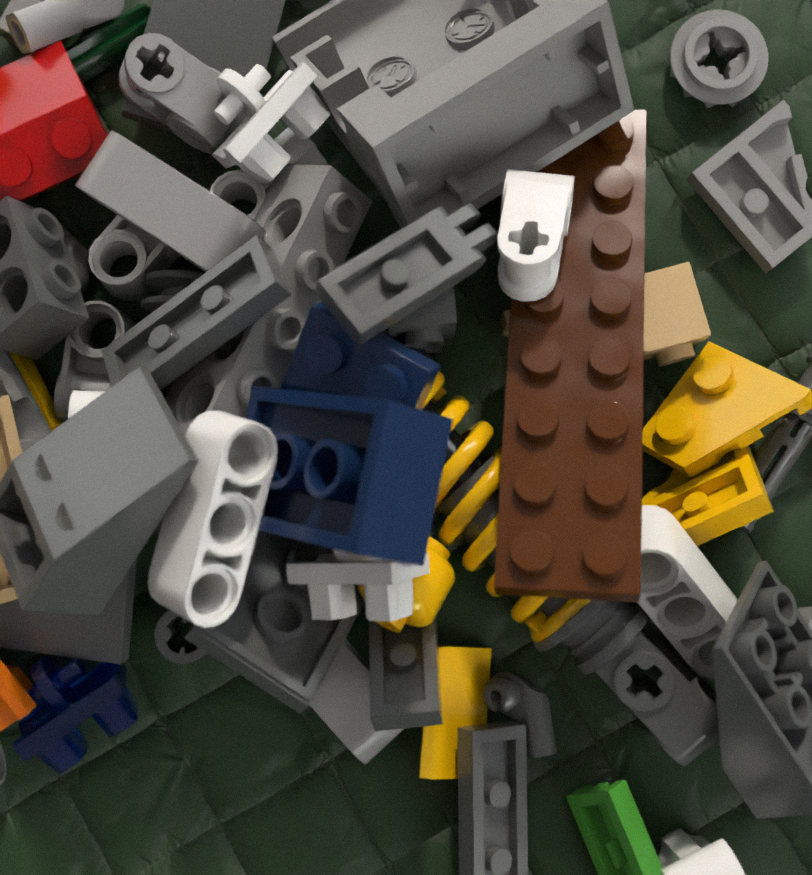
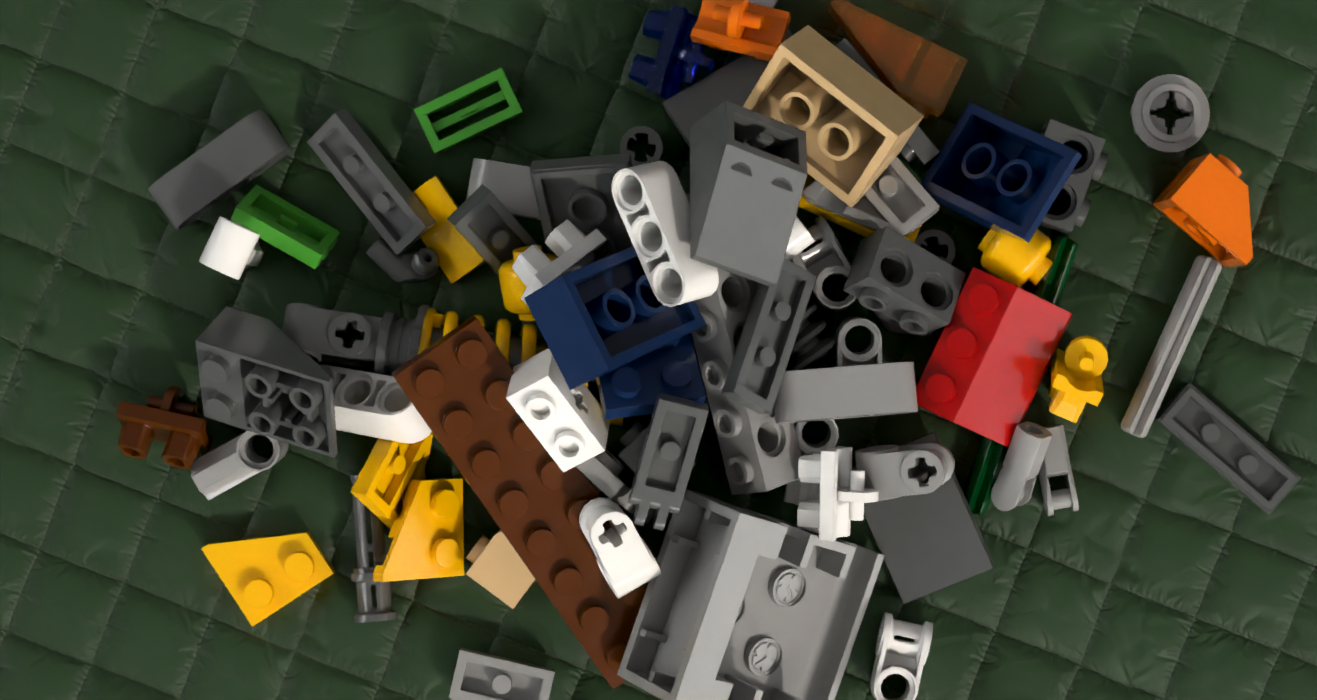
camera: 140 degrees right, 5 degrees up
none -> bright green tile [414,67,524,155]
none -> white brick [506,348,611,472]
none -> light grey wing [575,448,656,524]

